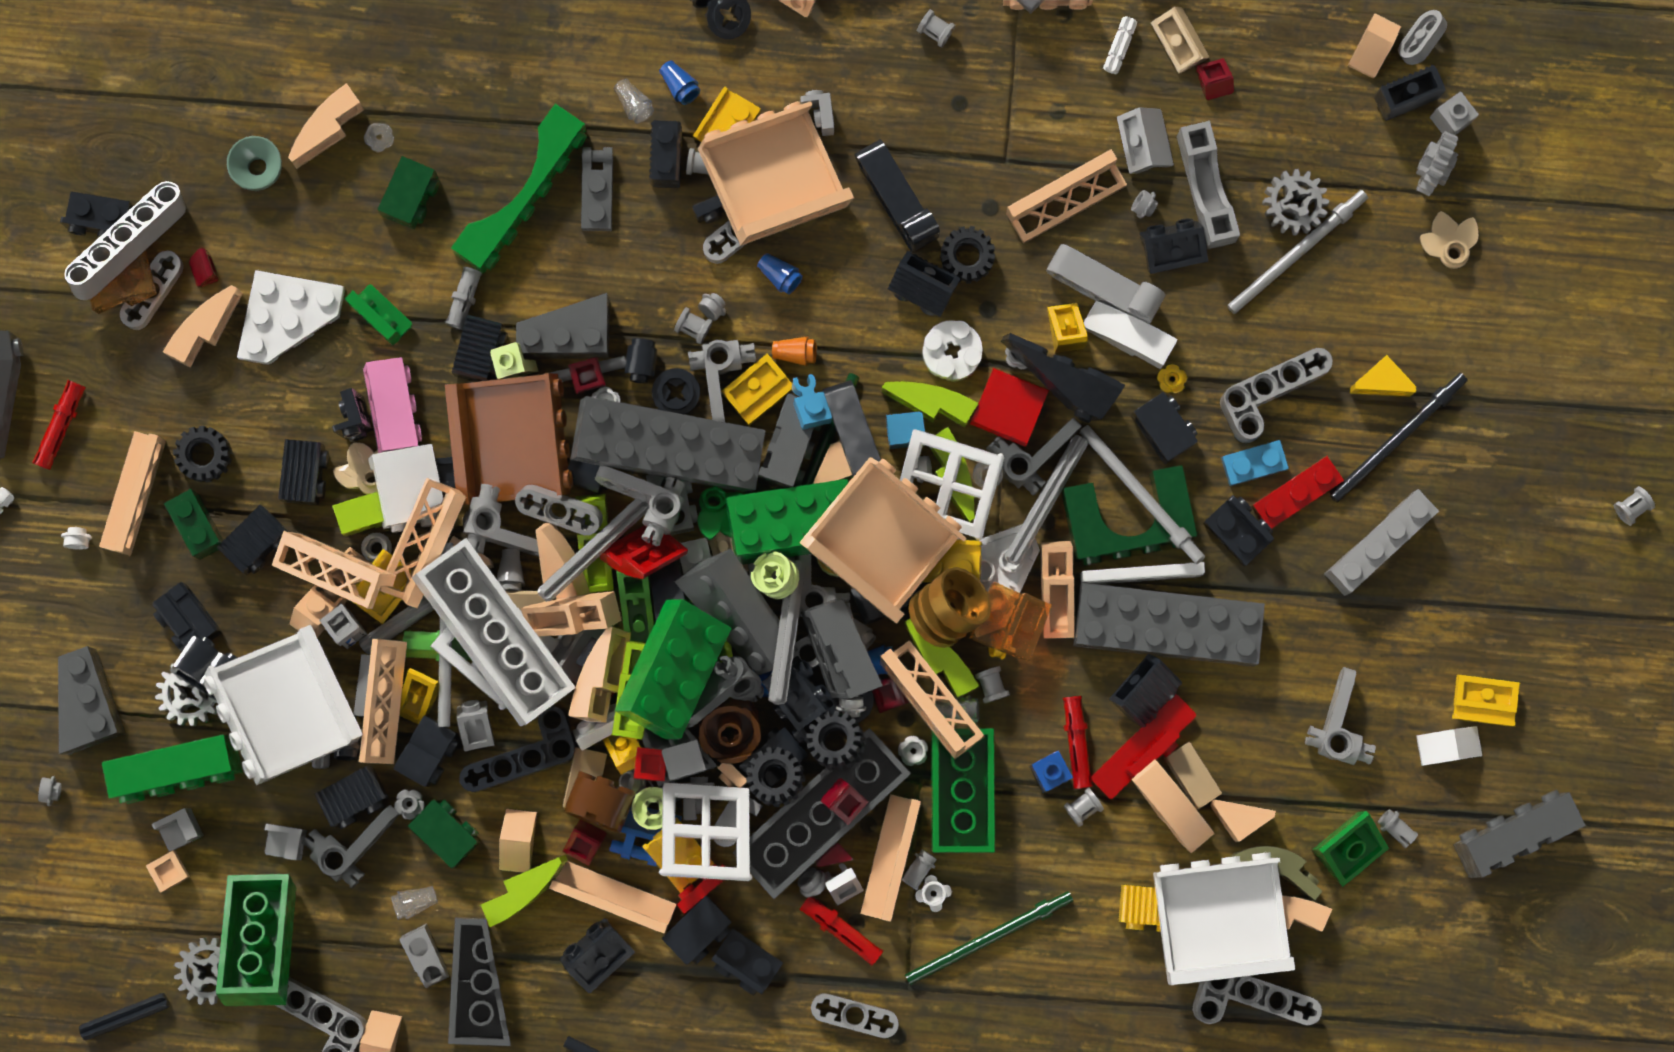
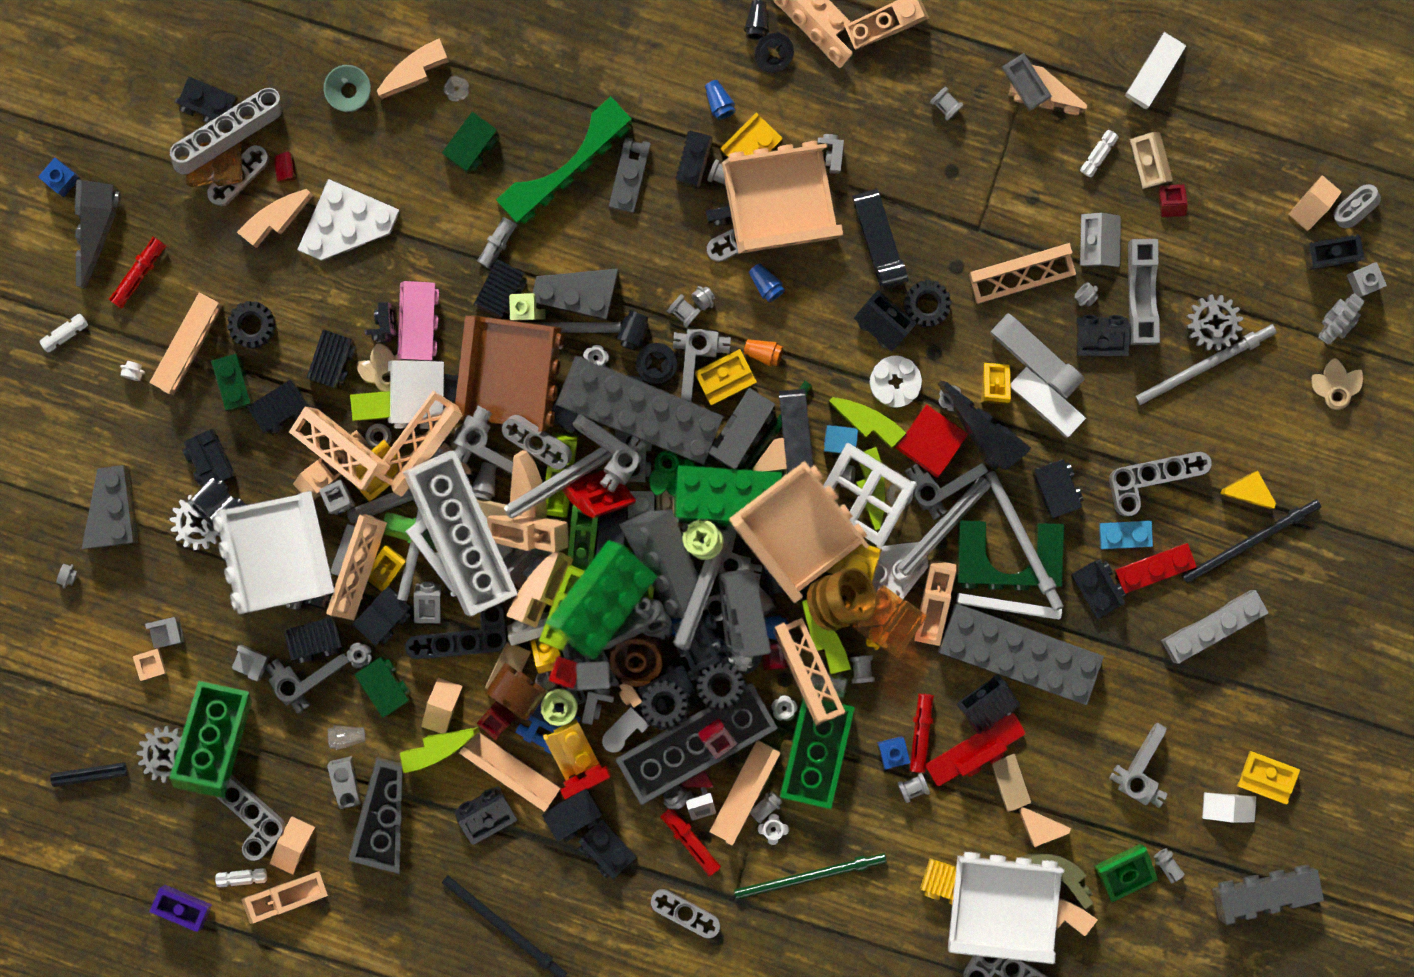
camera: 15 degrees right, 5 degrees up
green brick [102,734,243,804] -> none
green bracket [345,284,413,346] -> none
dark red slope [568,357,606,396] -> none
clear cone [614,78,654,124] -> none
white window [659,783,752,881] -> none
dark azure plate [792,374,832,430] -> none
light nougat slope [1132,760,1215,853] -> none
yellow plate [1157,364,1187,394] -> none

